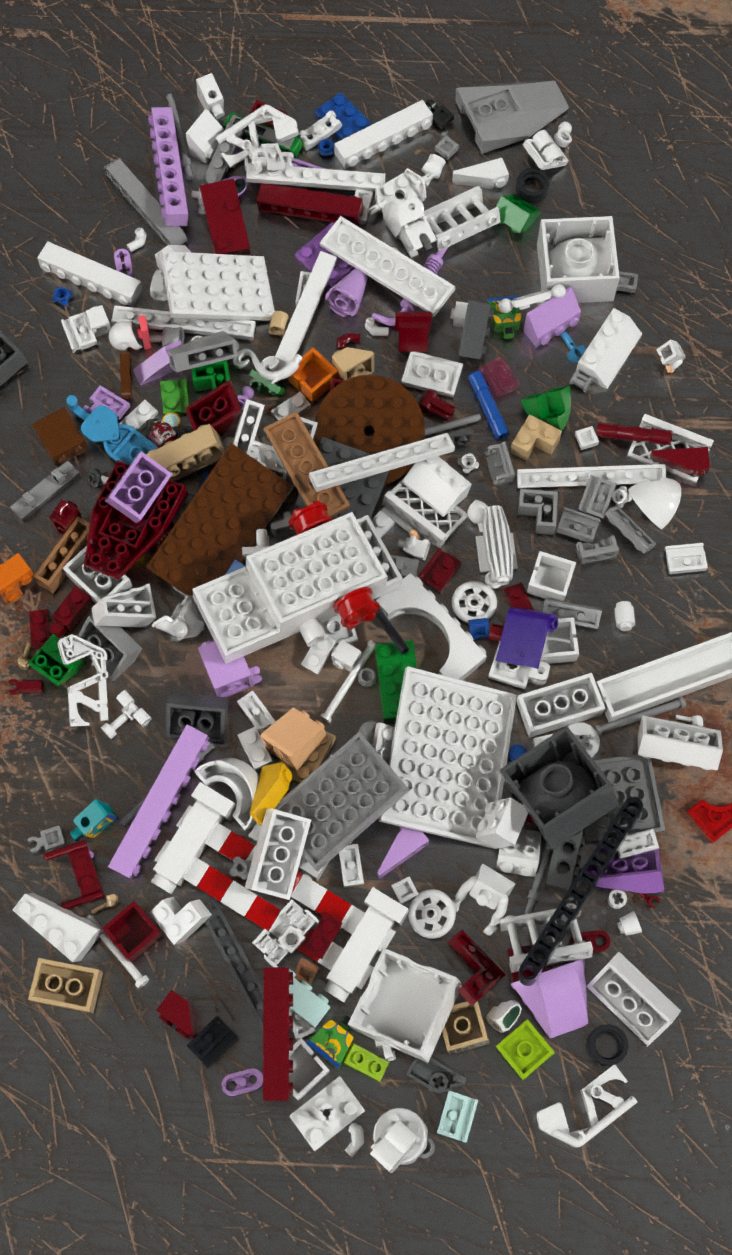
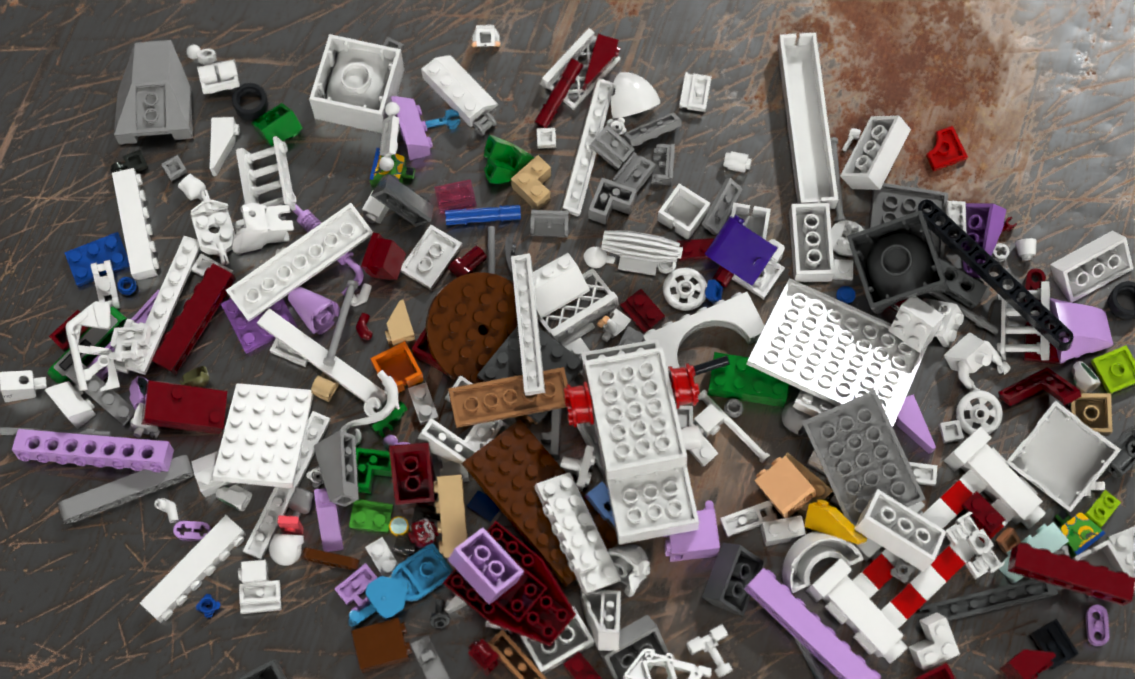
camera: 75 degrees left, 0 degrees up
white plate [457,453,479,474] -> none
none -> olive hair [180,366,210,388]
none -> light grey bar [323,280,358,367]
none -> white plate [534,472,621,595]

